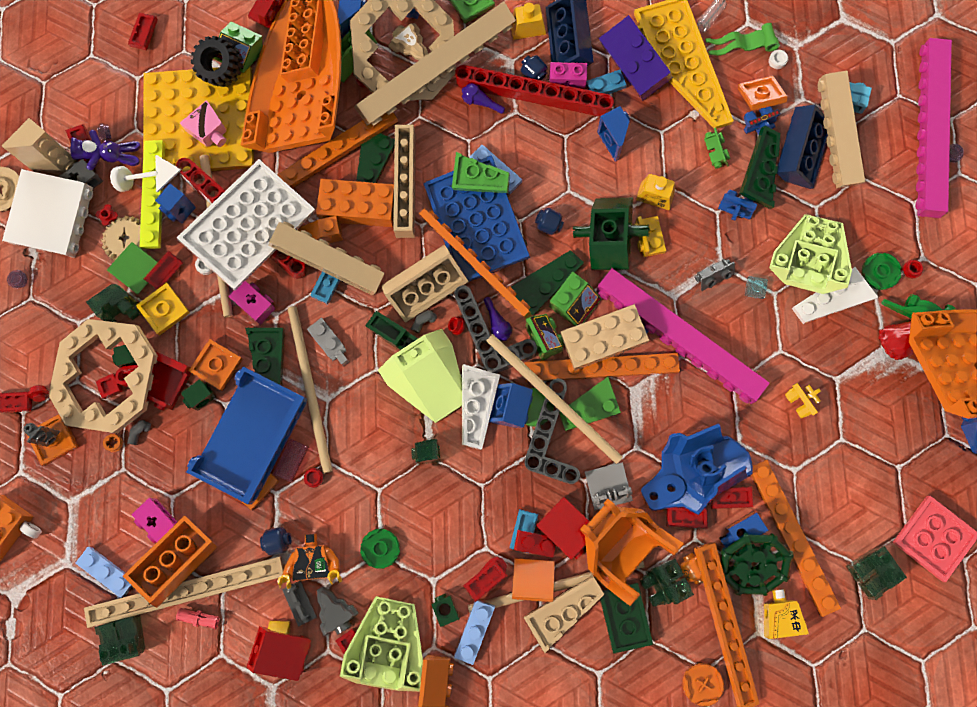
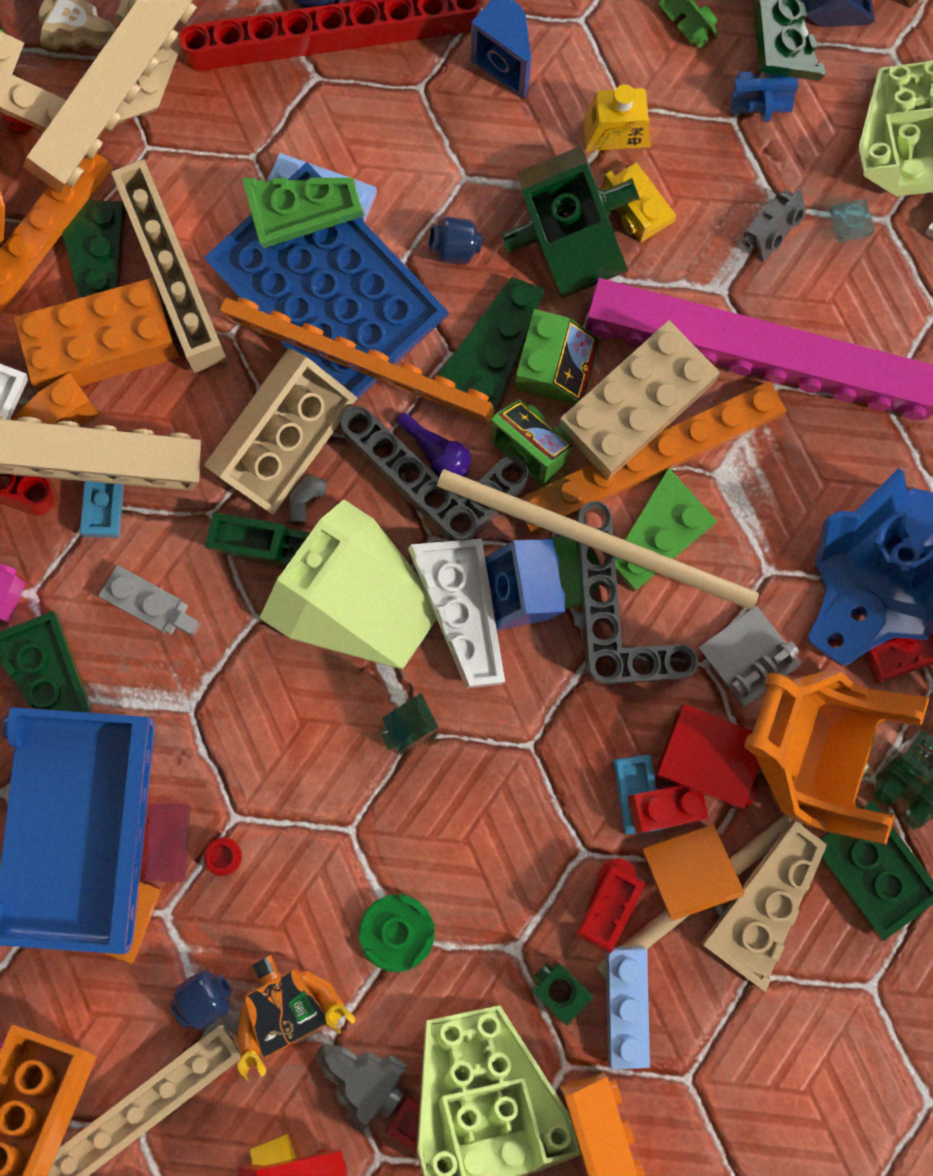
camera: 30 degrees left, 0 degrees up
dark grey hinge [282,580,317,627] -> none
tan piece [288,306,332,474] -> none
red plate [448,316,465,335] -> none
dark purple piece [462,83,505,114] -> none

